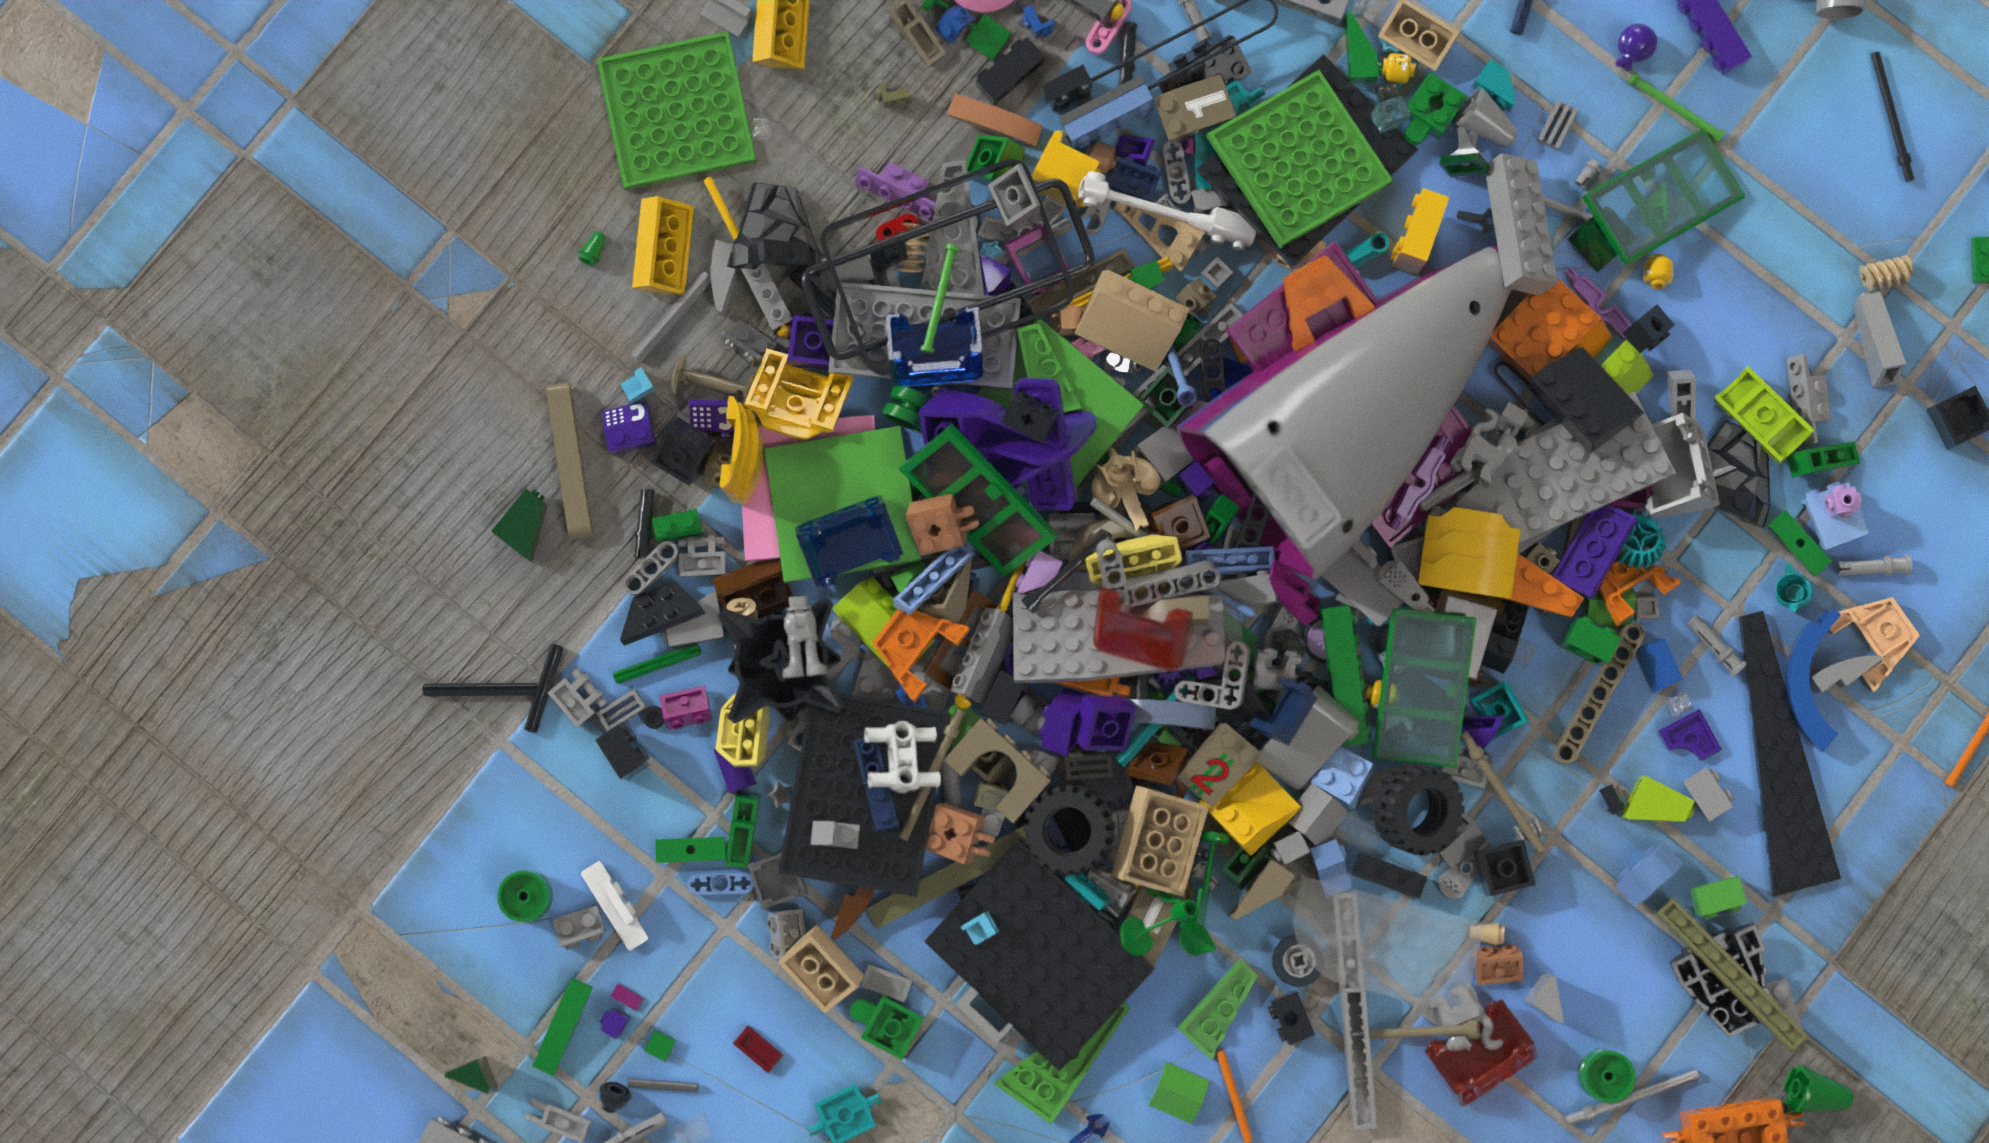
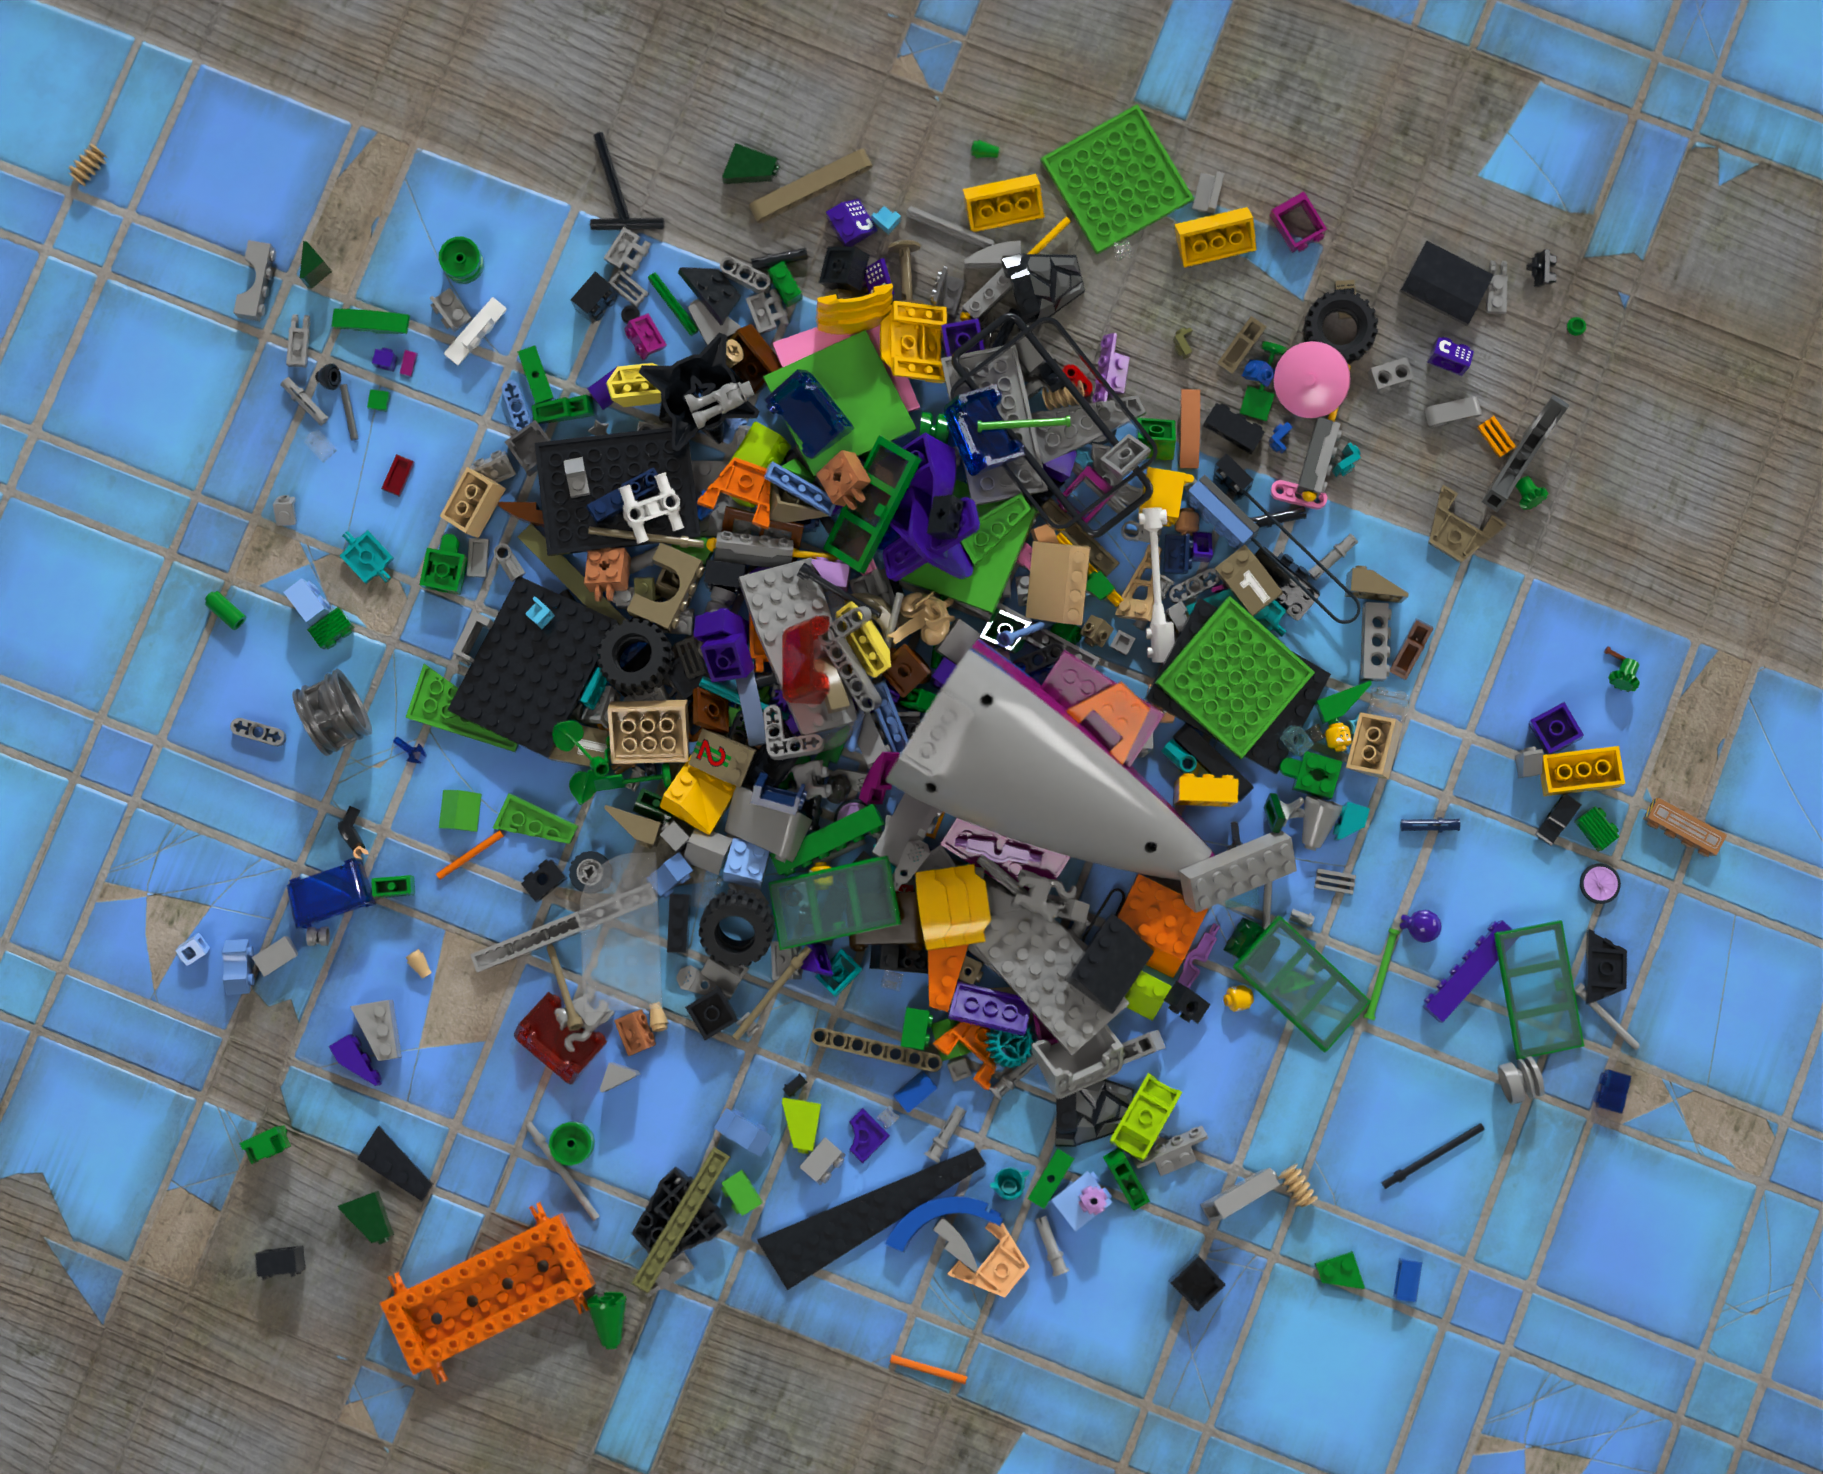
camera: 75 degrees right, 0 degrees up
none -> light grey piece [494,544,526,582]
none -> light grey pin [990,1053,1038,1101]
none -> black beam [1172,723,1254,802]

